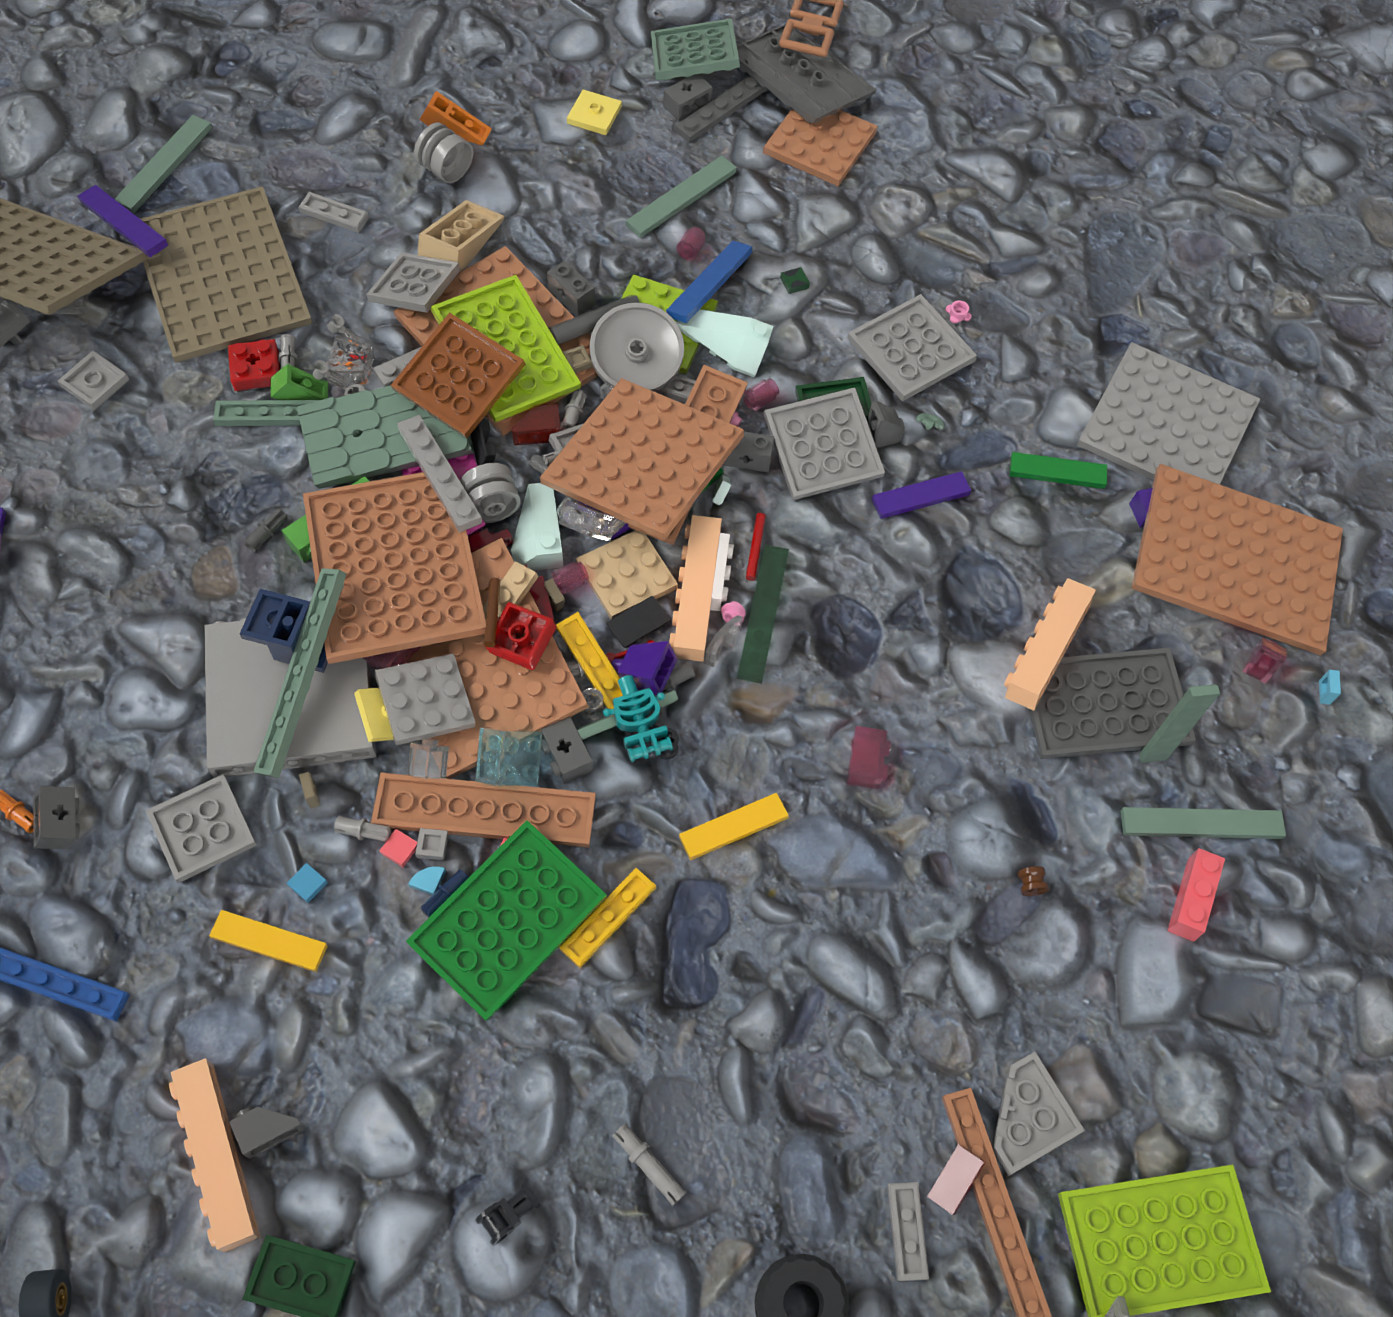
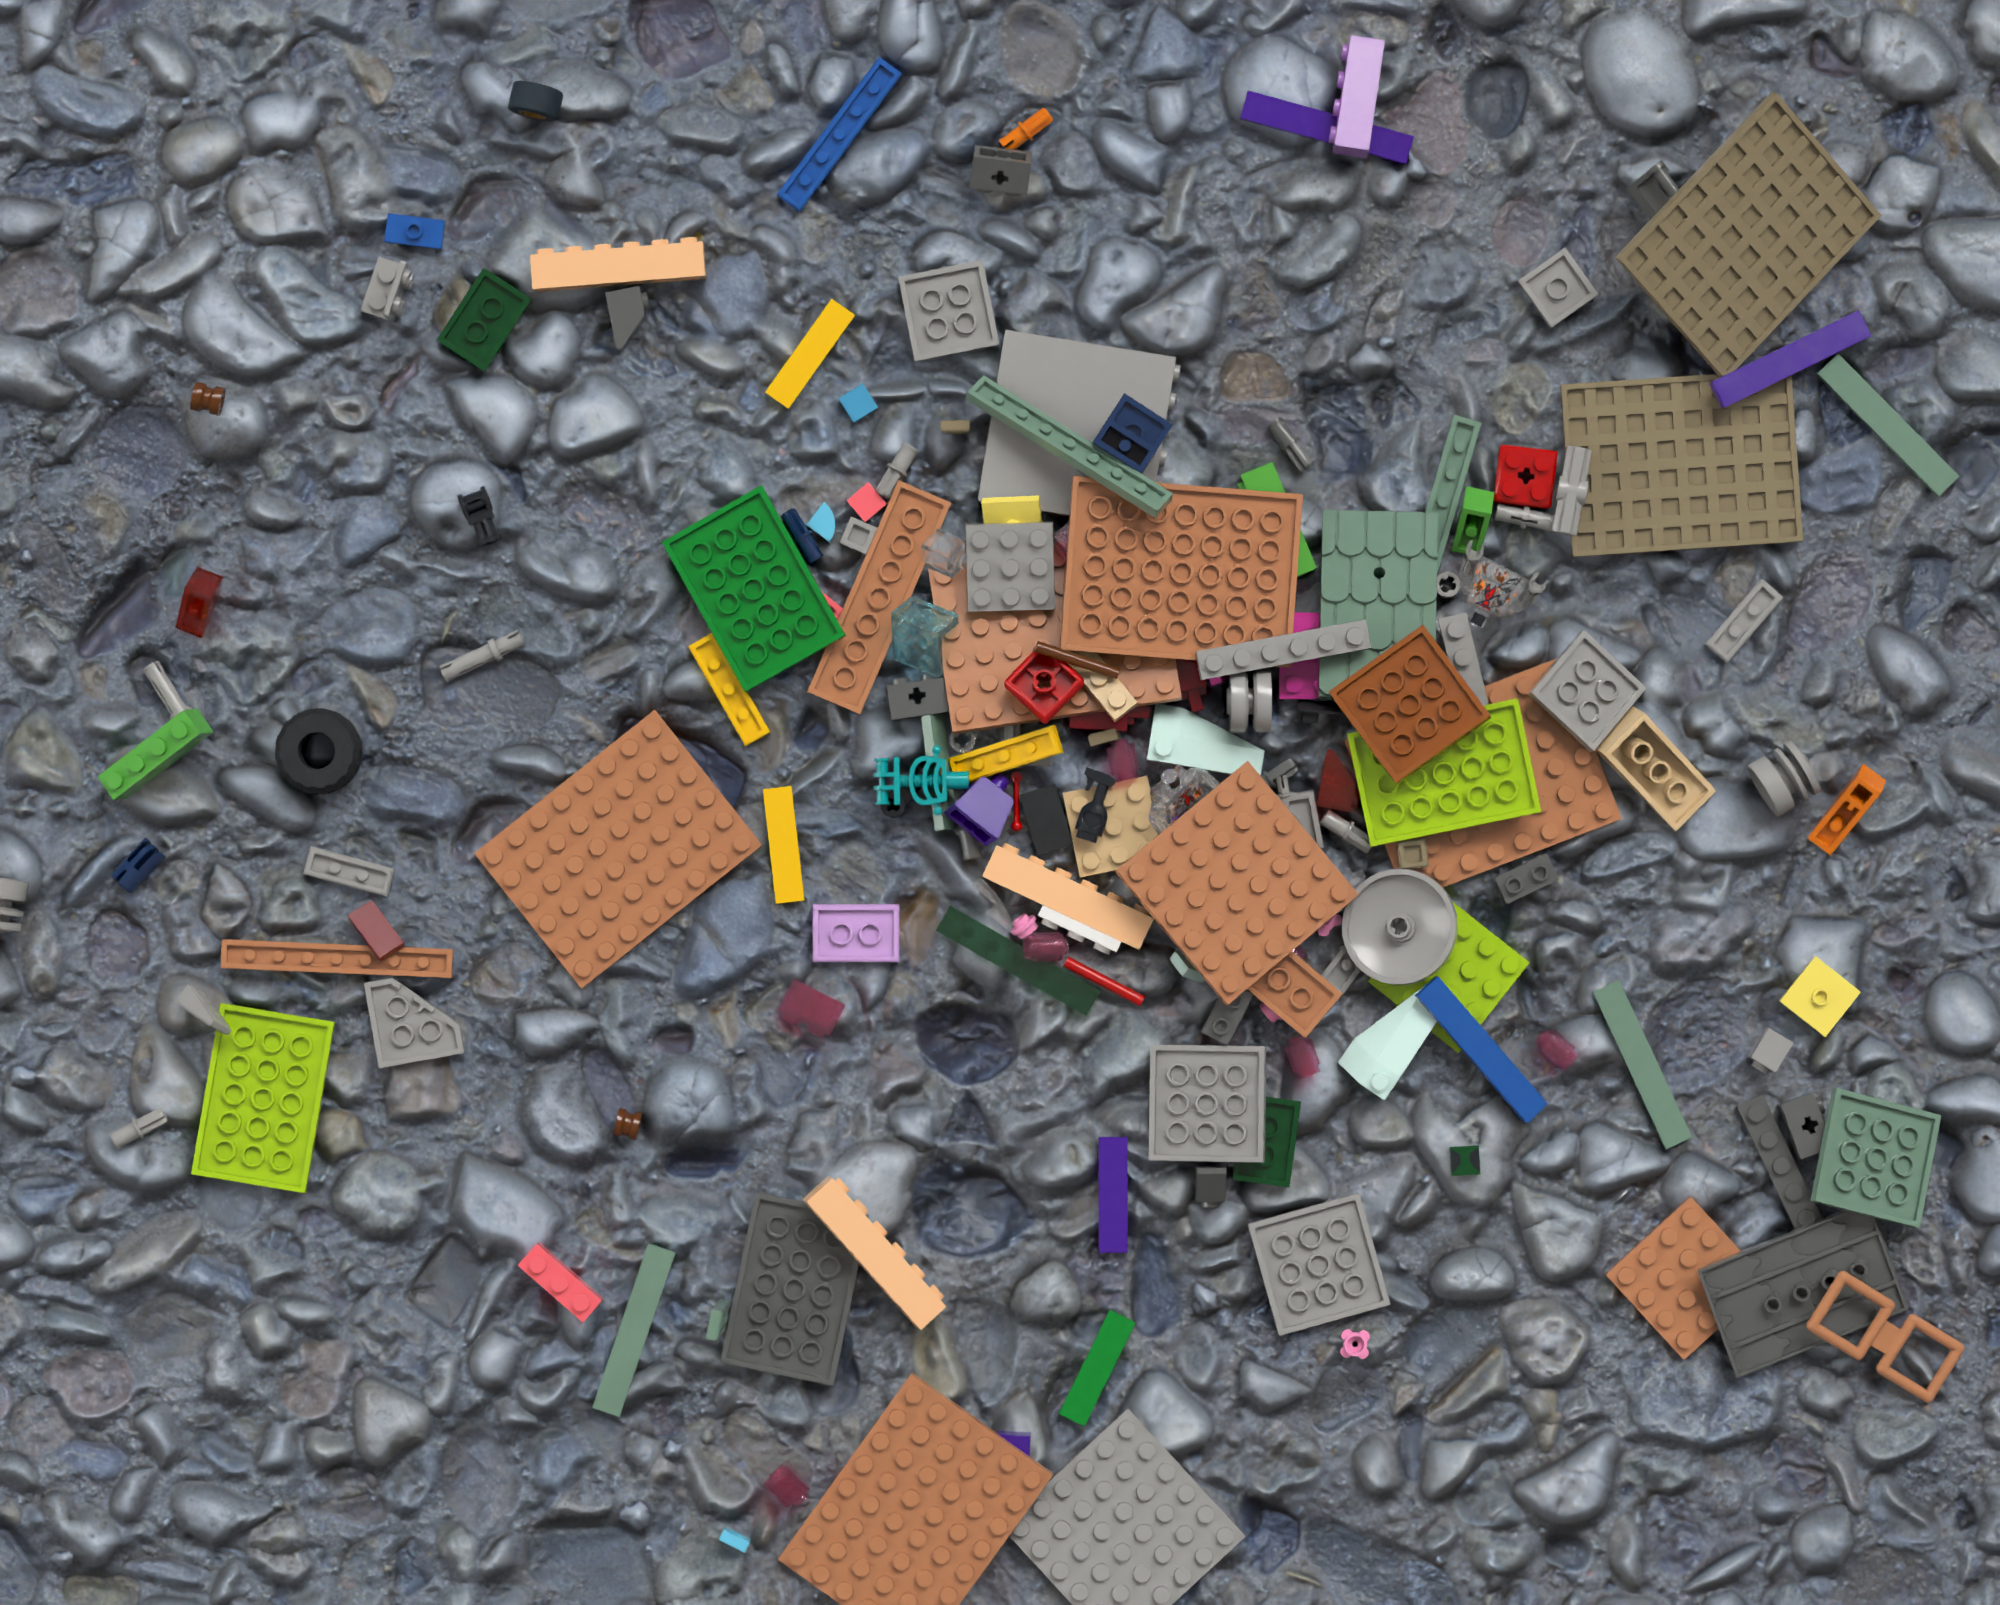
camera: 115 degrees right, 25 degrees up
dark grey brick [548,295,639,345] -> none
sand green plant [916,413,945,430] -> none
none -> nougat plate [474,710,762,989]
none -> lavender tile [813,904,899,962]
none -> clear pink brick [1023,932,1068,962]
none -> black piece [1075,767,1116,843]
none -> light grey piece [1551,446,1592,536]
none -> light grey brick [1748,1027,1793,1074]

